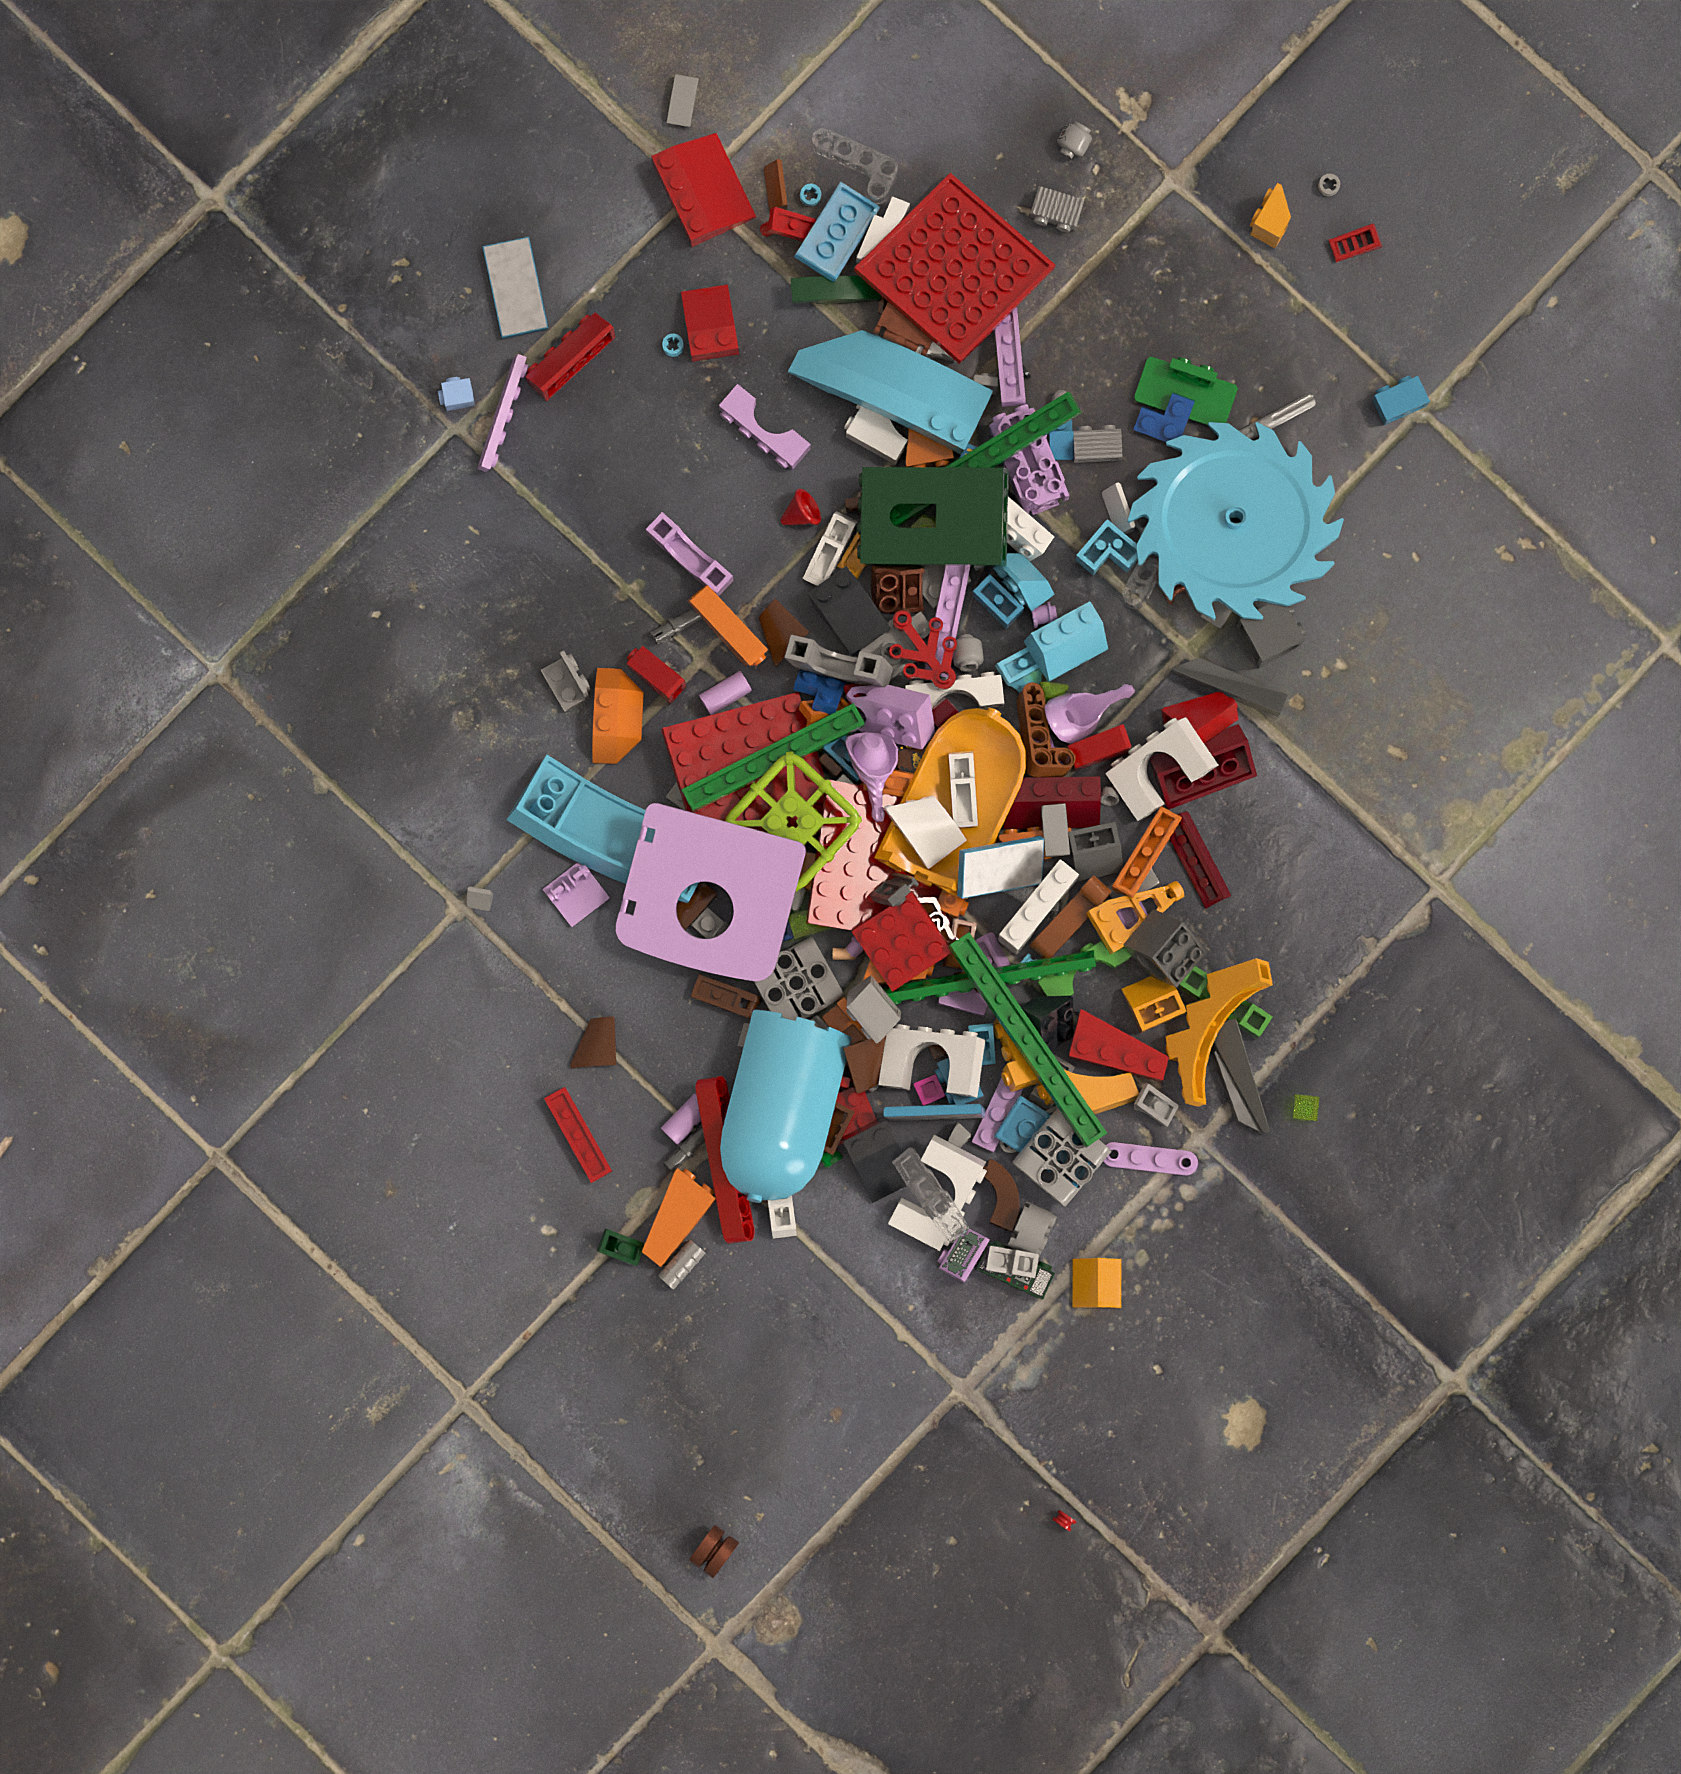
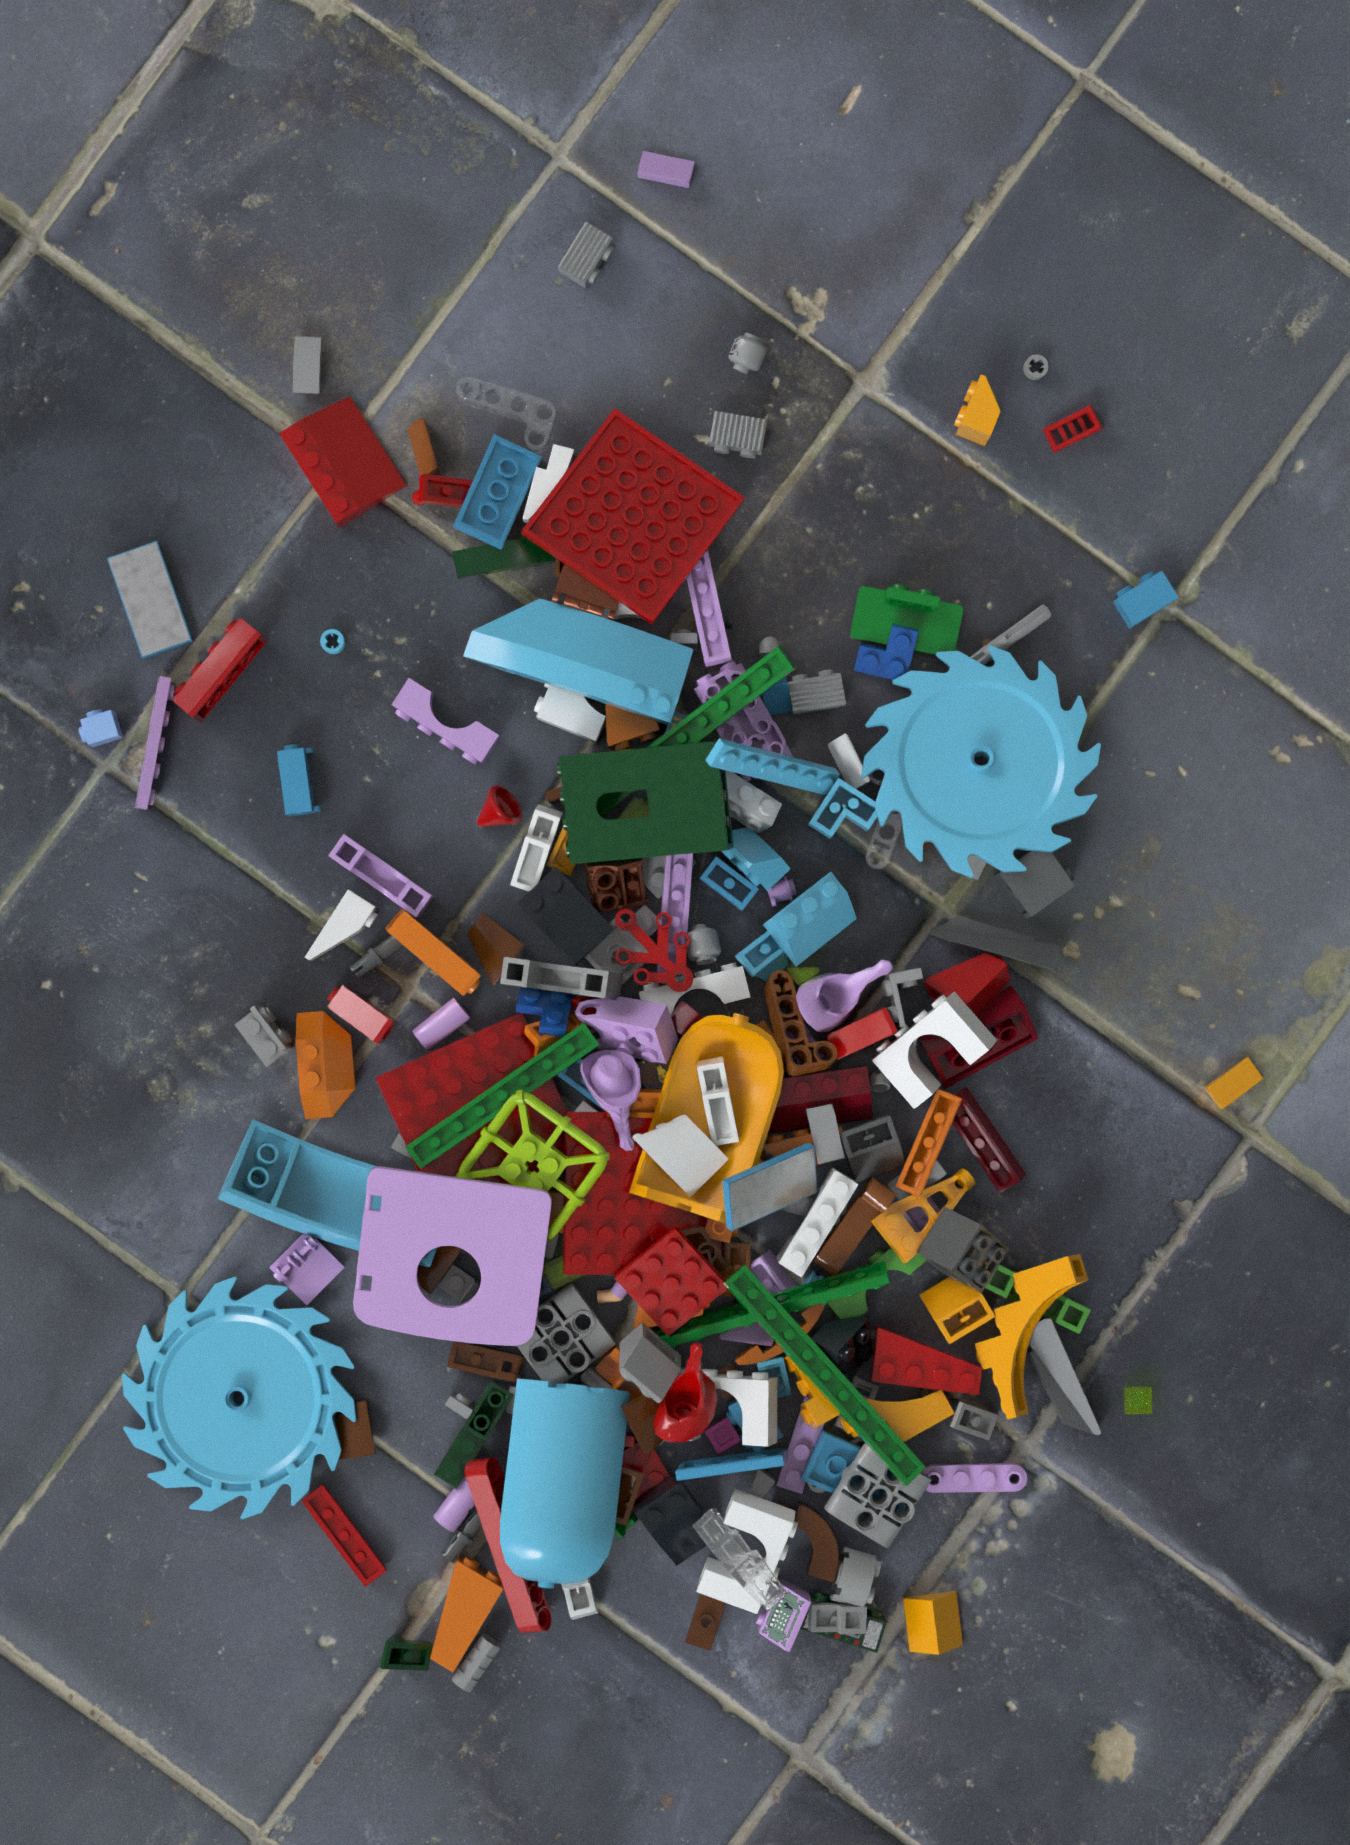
camera: 10 degrees left, 5 degrees up
light grey slope [467,886,493,911] -> none
red slope [681,284,739,362] -> none
medium azure bush [800,184,821,207] -> none
reddish brown tile [819,753,842,778] -> none
dark grey plate [869,872,919,907] -> none
none -> medium azure piece [122,1276,357,1519]
none -> dark azure brick [277,744,322,816]
none -> white slope [305,890,378,961]
none -> dark green slope [433,1381,514,1489]
none -> light grey plate [445,1392,475,1419]
none -> light grey brick [558,222,615,288]
none -> red hat [653,1342,718,1442]
none -> reddish brown plate [685,1593,726,1651]
none -> medium azure plate [706,738,840,795]
none -> orange slope [735,1304,825,1365]
none -> light grey bracket [882,968,923,1027]
none -> light orange slope [1204,1057,1263,1110]

